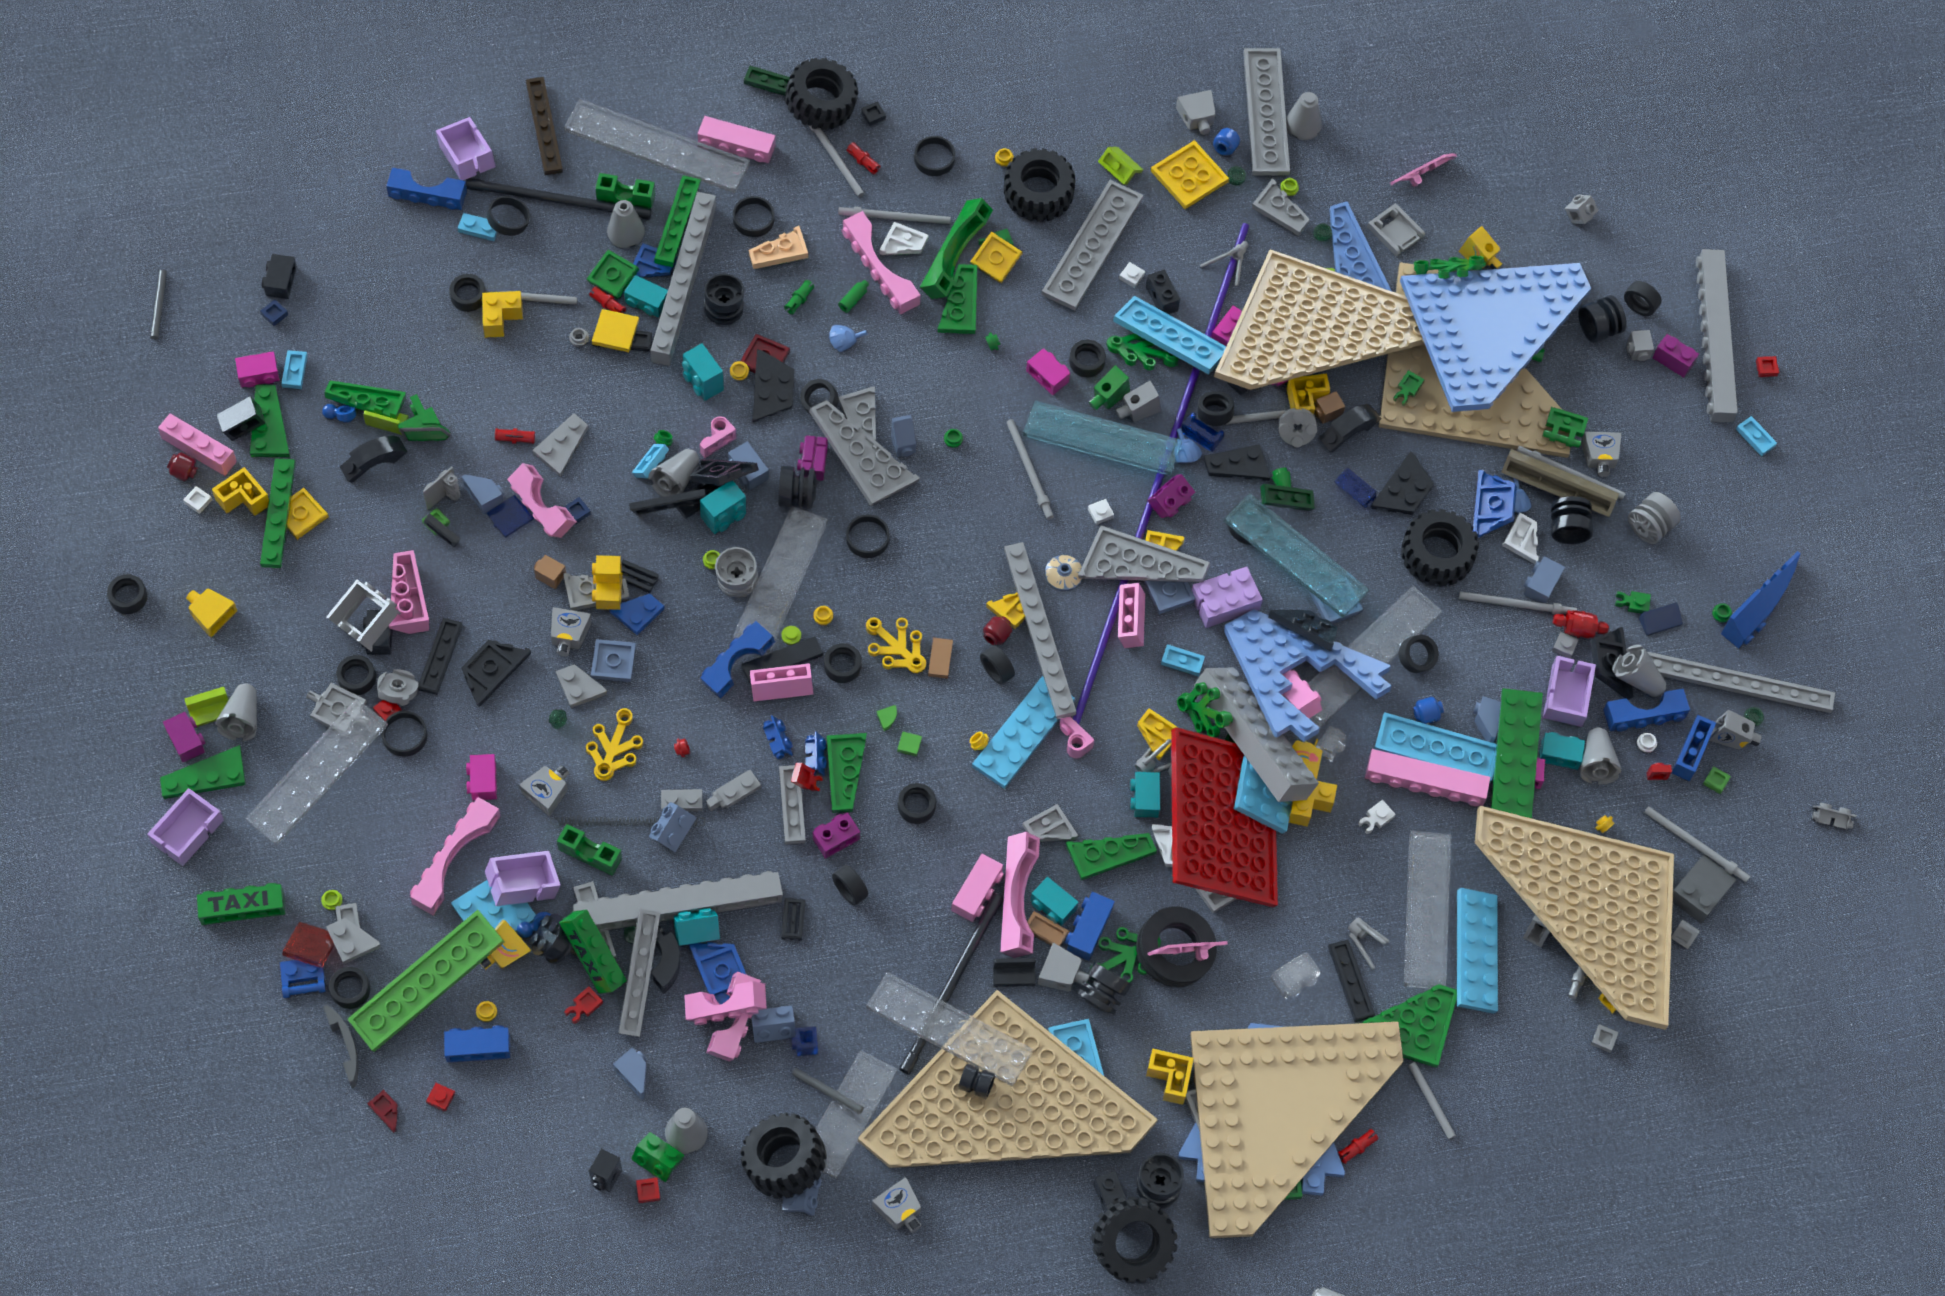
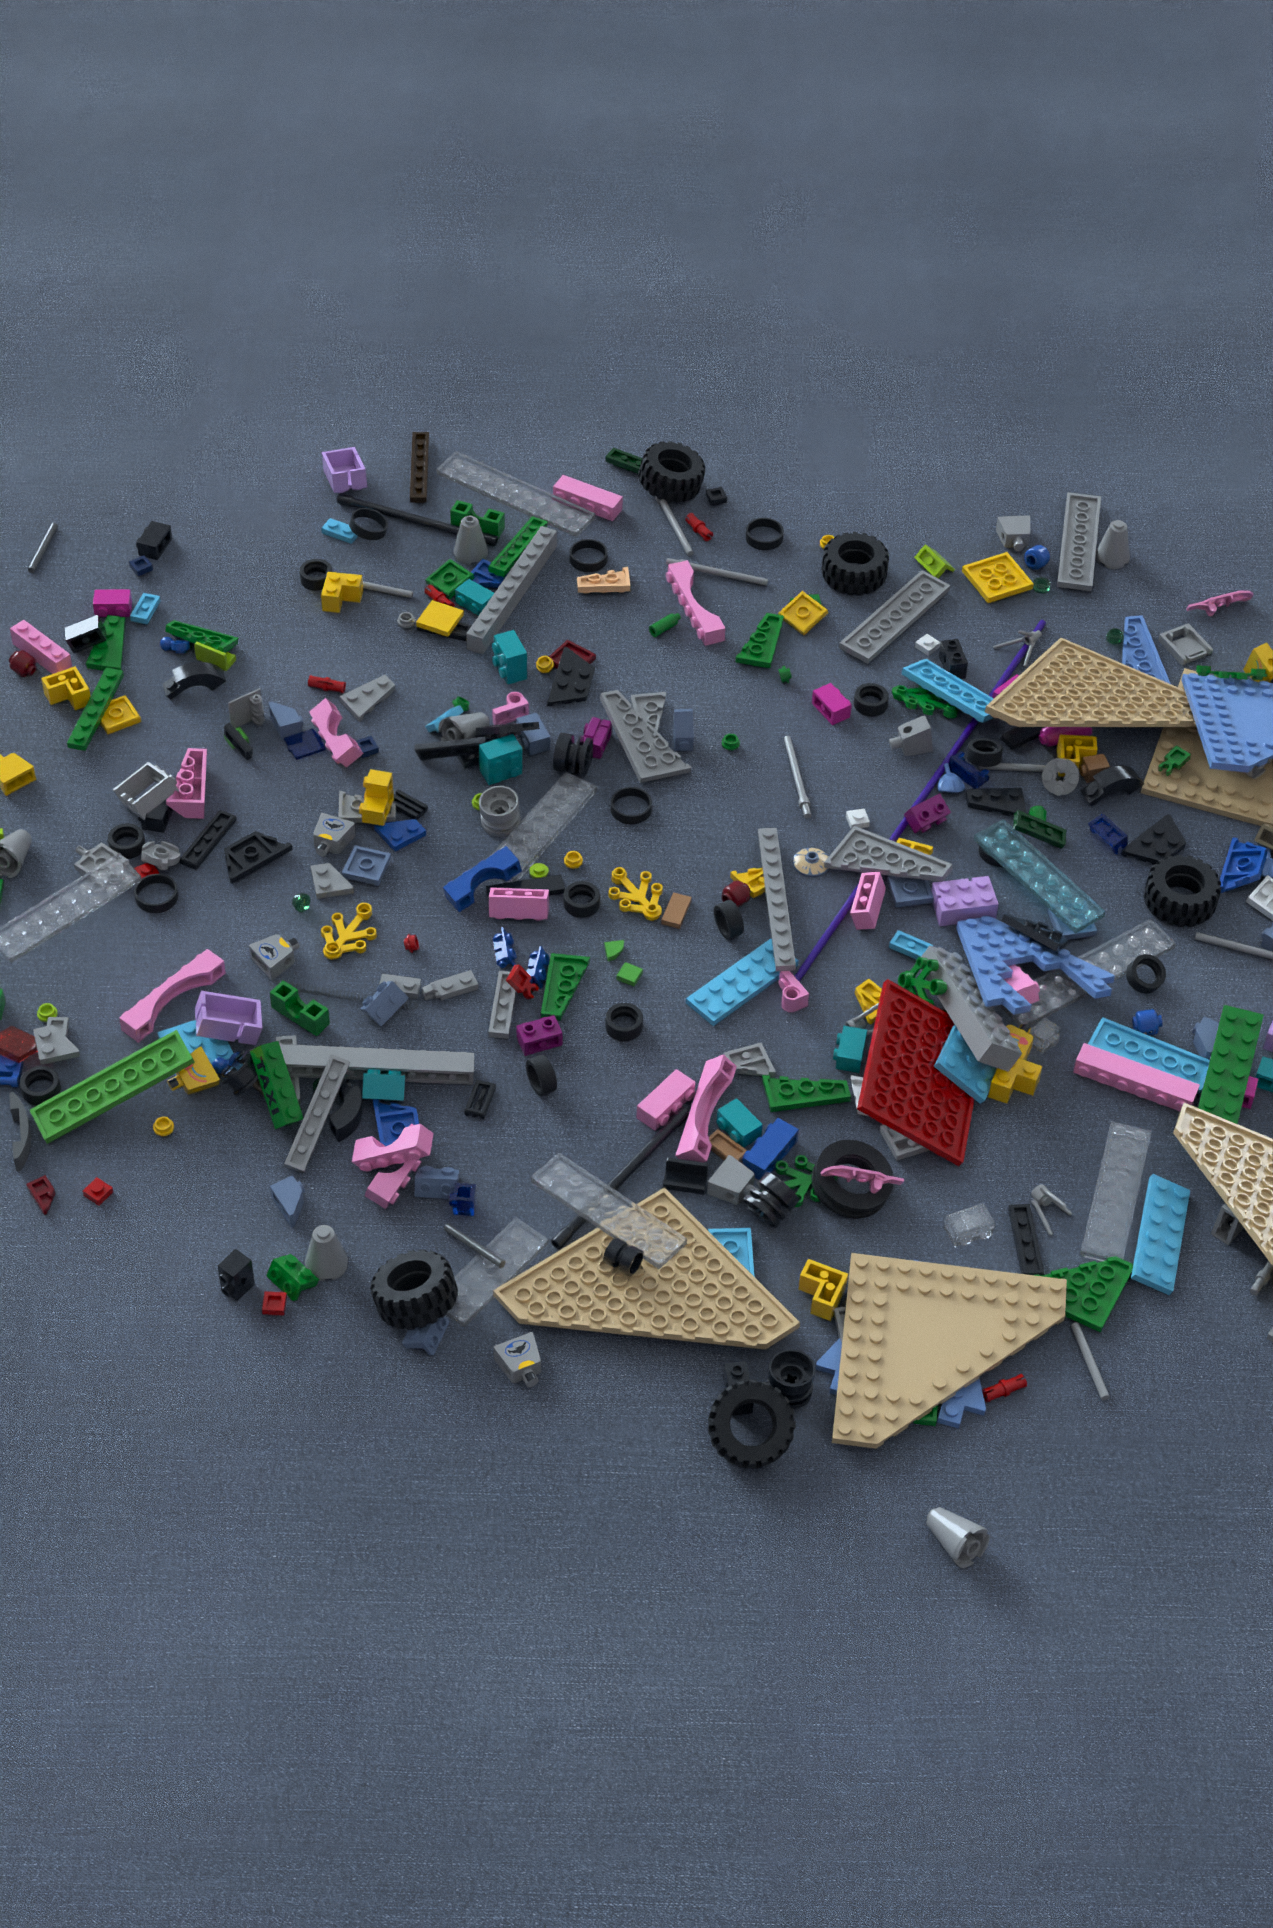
camera: 15 degrees right, 15 degrees down
white plate [183,486,212,514] -> none
blue arch [386,168,467,210] -> none
green piece [398,394,451,441] -> none
blue brick [444,1025,510,1062] -> none
dark pink brick [466,754,497,801] -> none
medium nougat brick [534,555,566,590] -> none
red plate [565,986,603,1024] -> none
black wheel [704,273,744,325] -> none
green pin [784,280,815,315] -> none
black tyre [800,379,839,414] -> none
medium blue piece [829,325,868,352] -> none
white wing [879,222,928,255] -> none
green arch [920,198,993,299] -> none
yellow plate [970,732,989,750] -> none
clear light blue plate [1023,401,1182,476] -> none
green torso [1089,365,1130,411] -> none
light grey wing [1252,179,1309,236] -> none
lime plate [1280,178,1299,196] -> none
white plate [1358,800,1396,834] -> none

